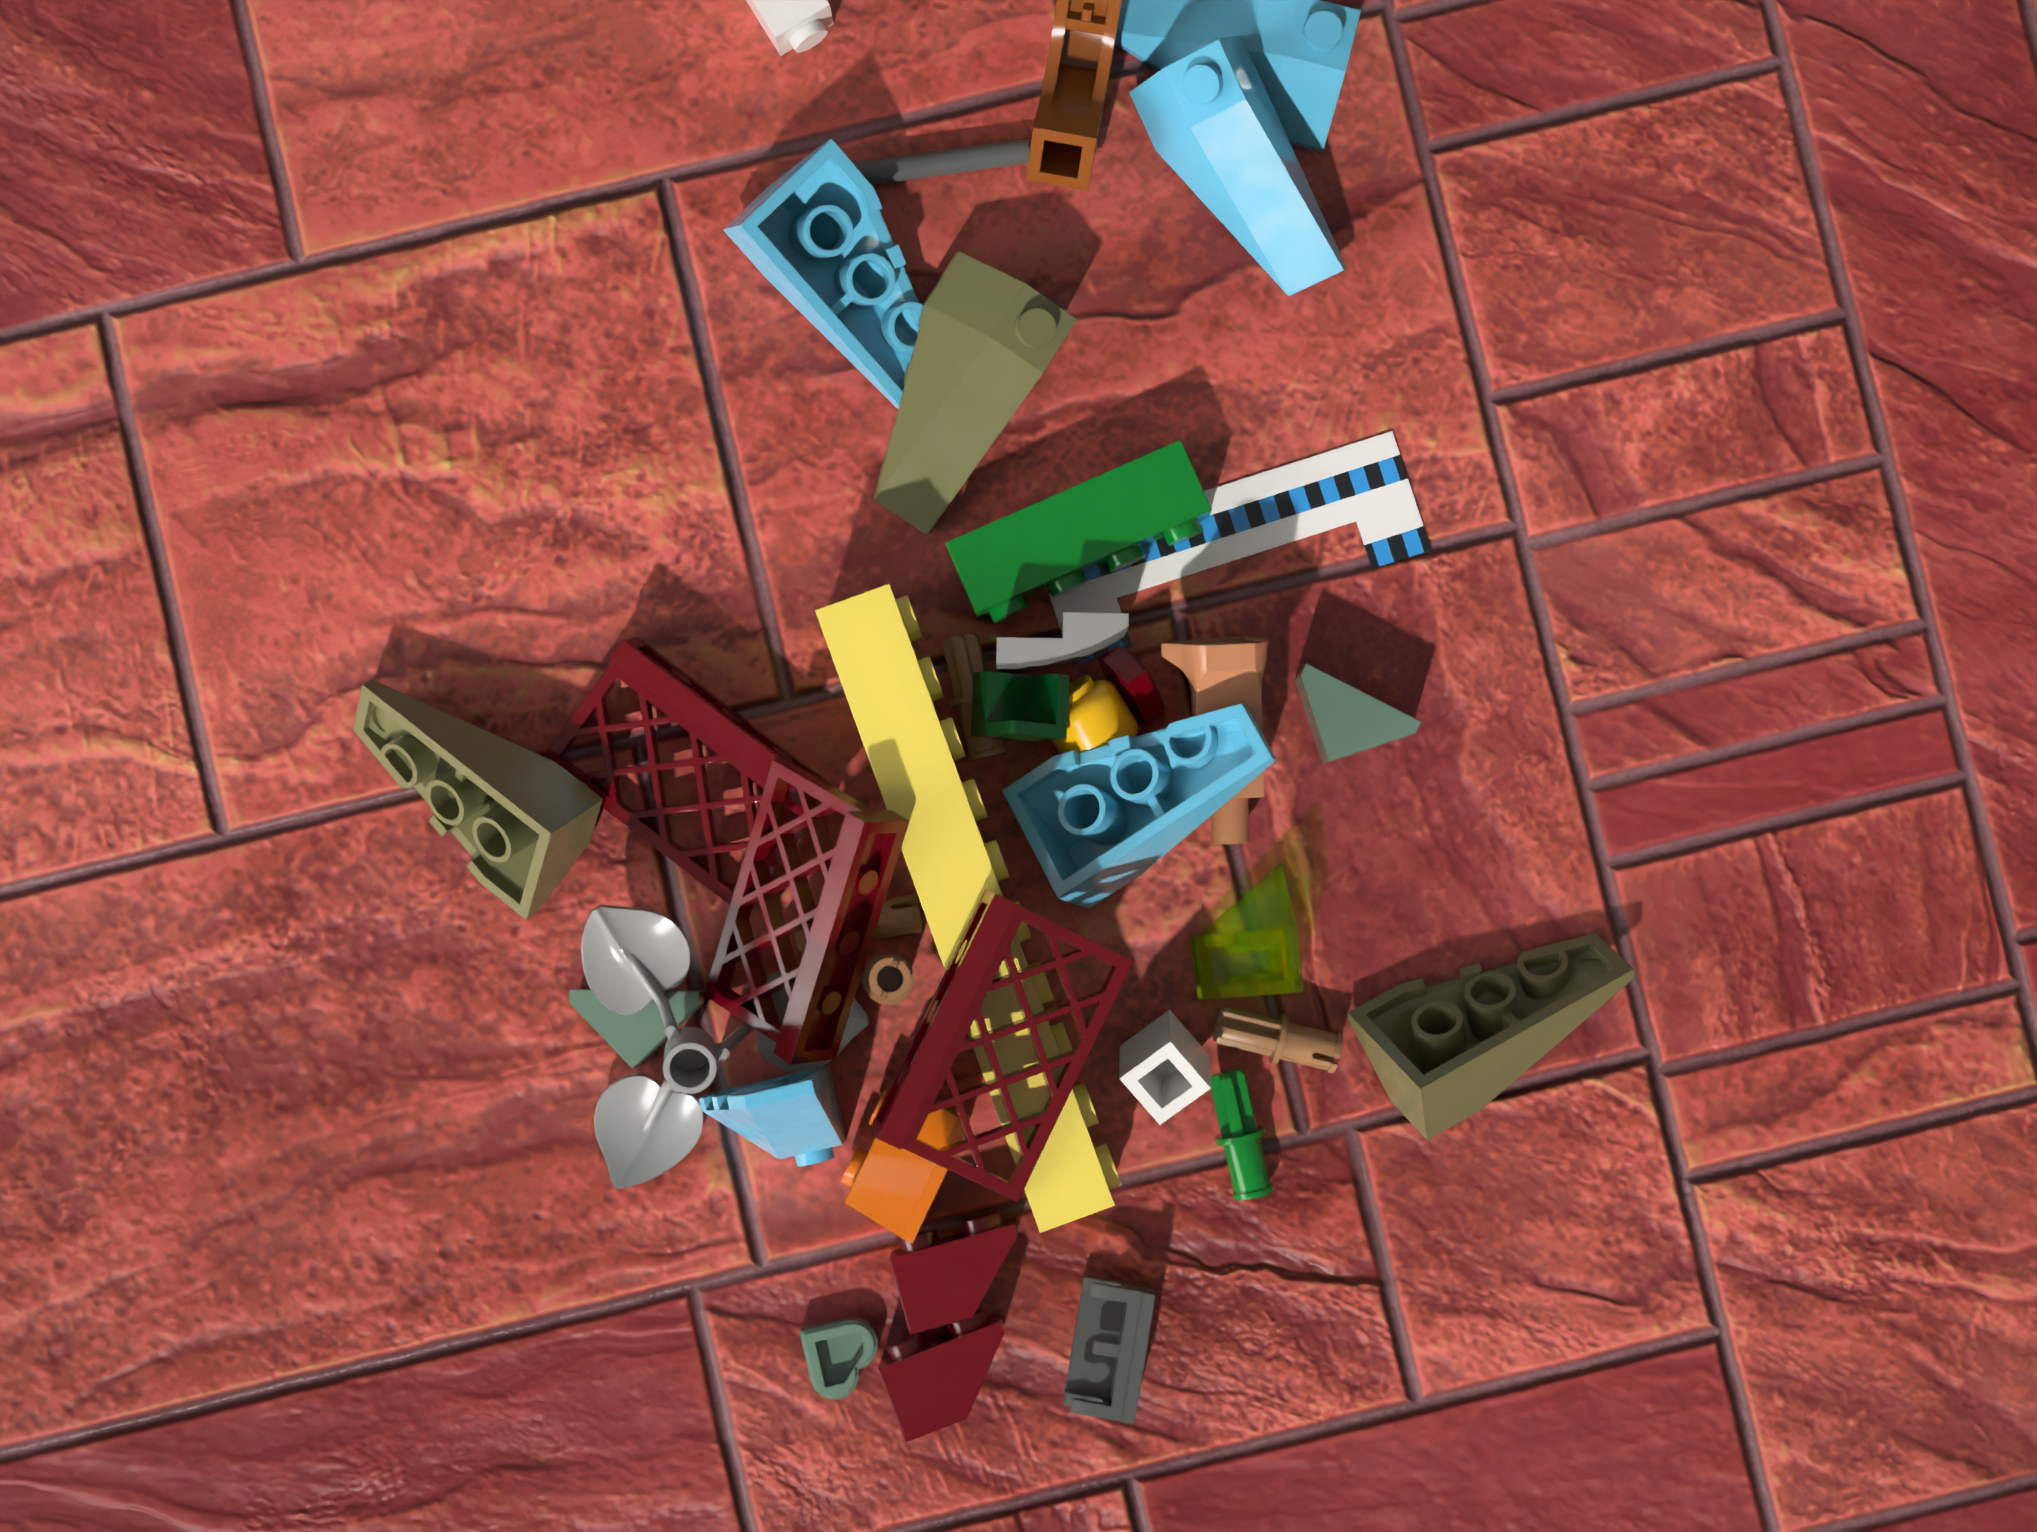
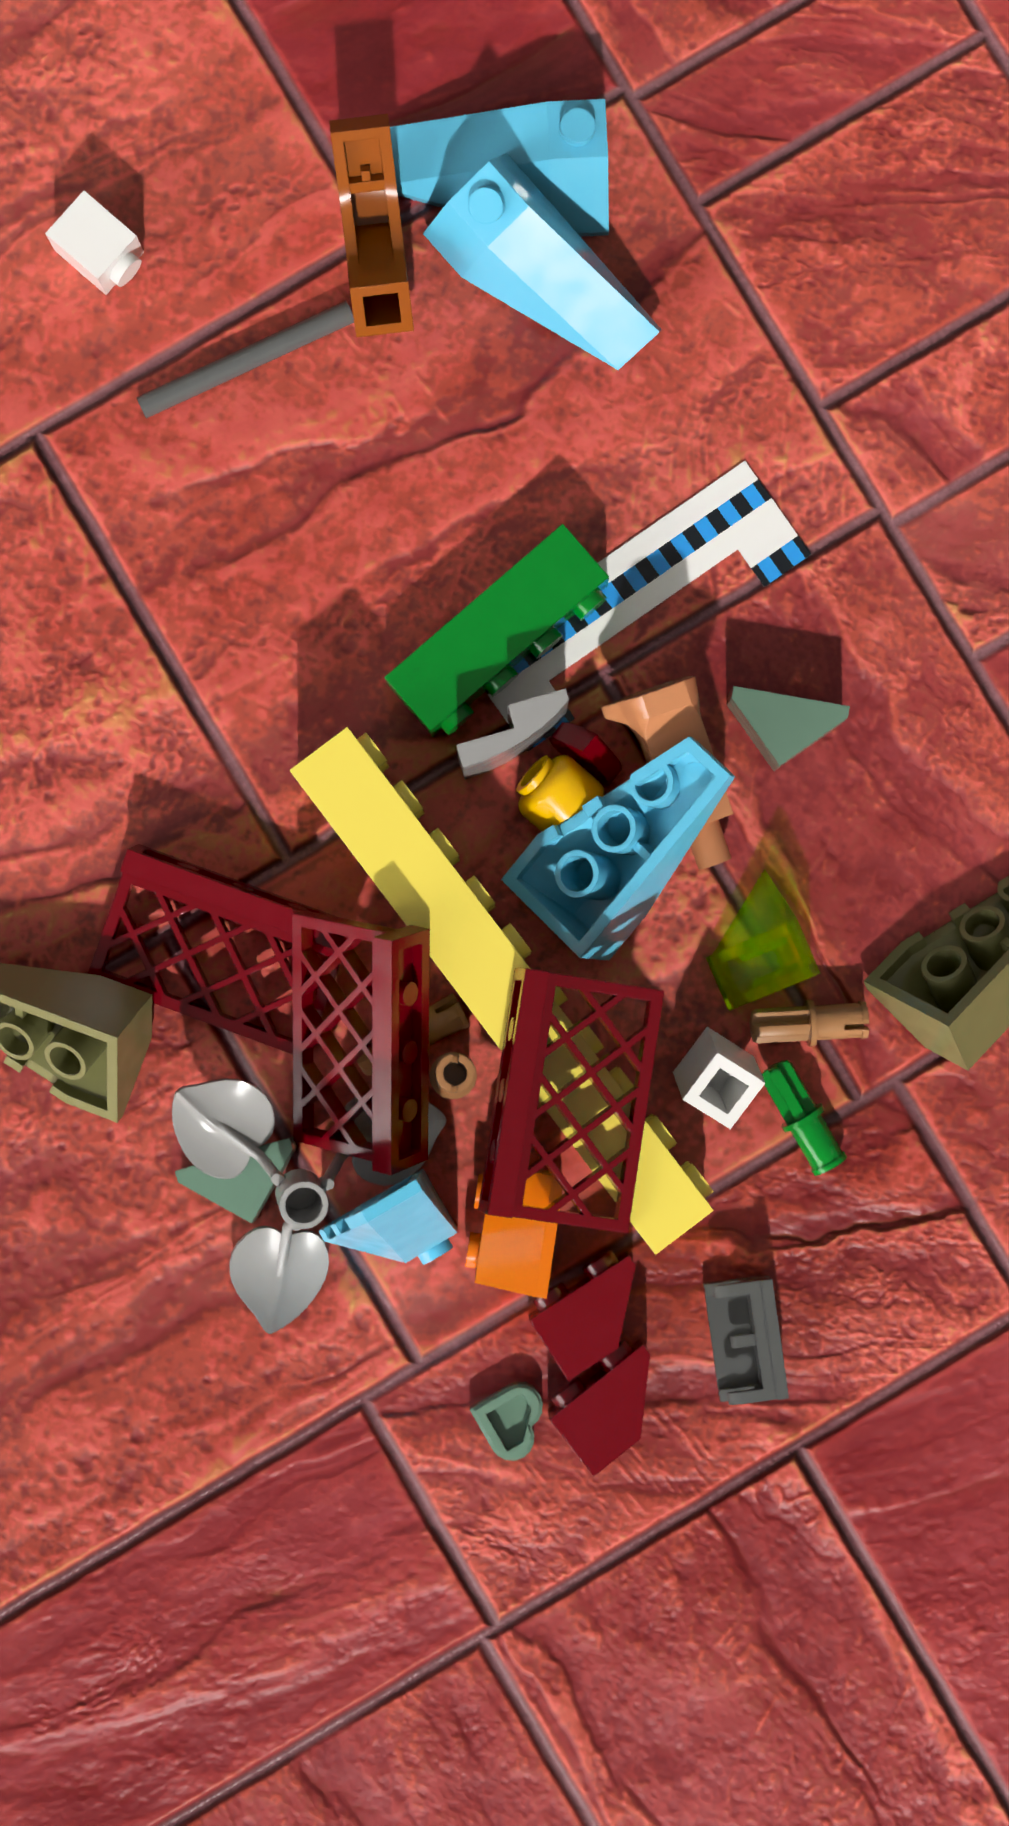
camera: 20 degrees left, 0 degrees up
medium azure wedge [723,139,923,409] -> none
olive wedge [873,251,1077,534] -> none
medium nougat axle [943,633,1008,762] -> none
dark green panel [970,671,1069,742] -> none

